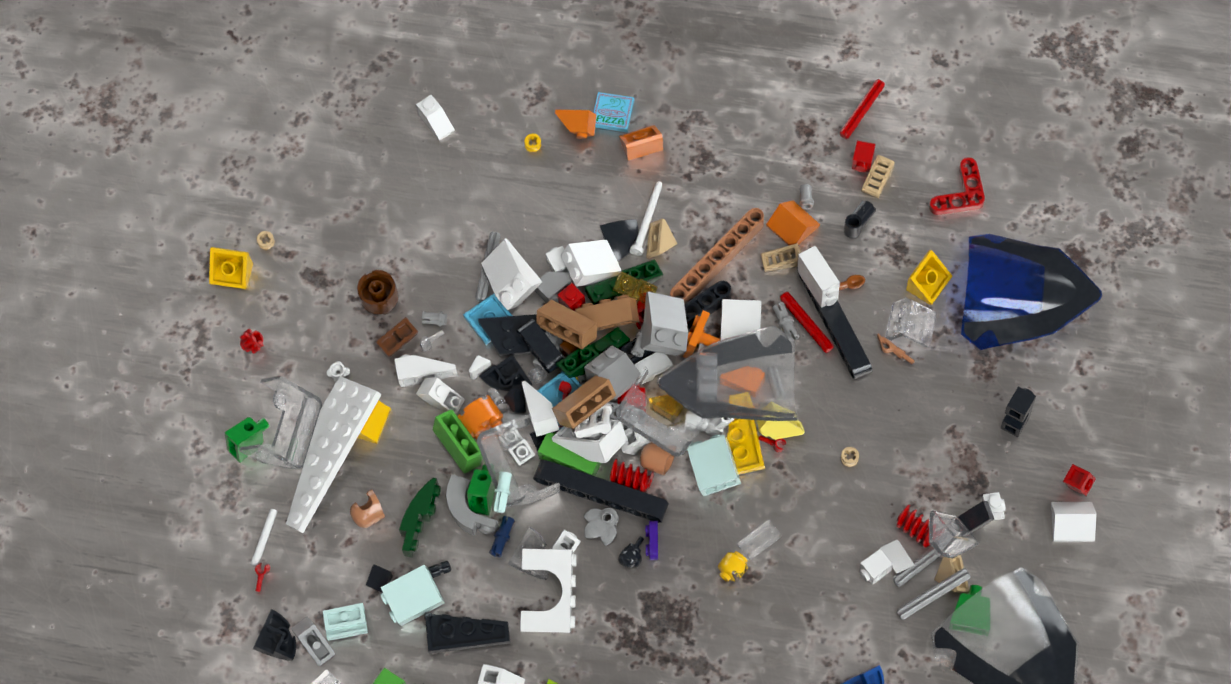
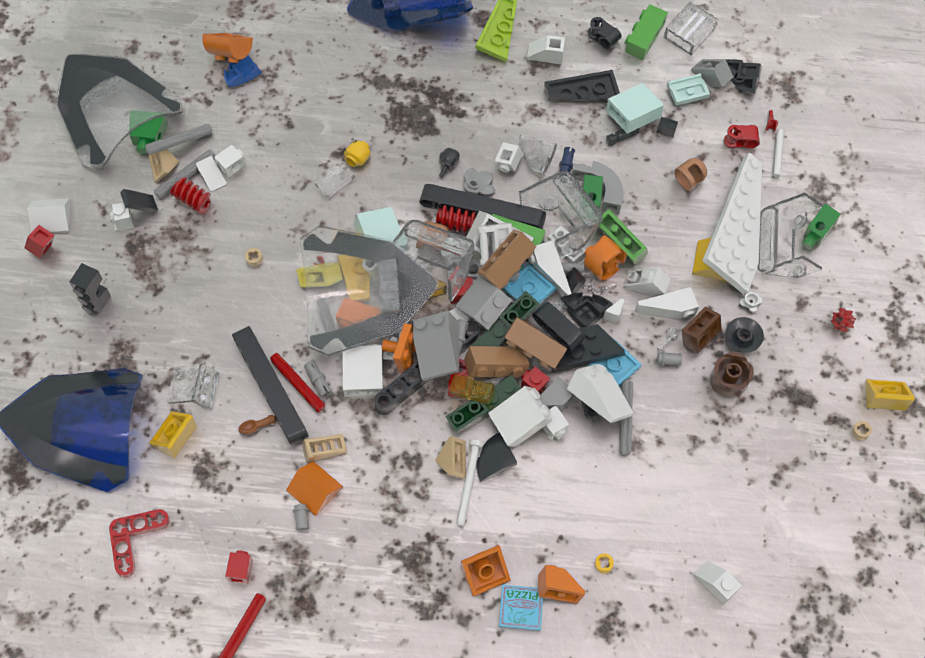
camera: 165 degrees right, 0 degrees up
dark green slope [399,478,441,558] -> none
light aqua axle [493,472,512,513] -> none
white arch [520,549,577,633] -> none
red hand [558,381,572,400] -> none
dark purple plate [645,521,658,560] -> none
nougat beam [670,208,764,304] -> none
white brick [798,246,840,308] -> none
black piece [844,201,876,238] -> none
tan slope [861,155,895,198] -> none
nougat hand [877,333,915,364] -> none
clear slope [929,510,979,559] -> none
none -> red piece [723,125,760,149]
none -> black dish [725,317,764,353]

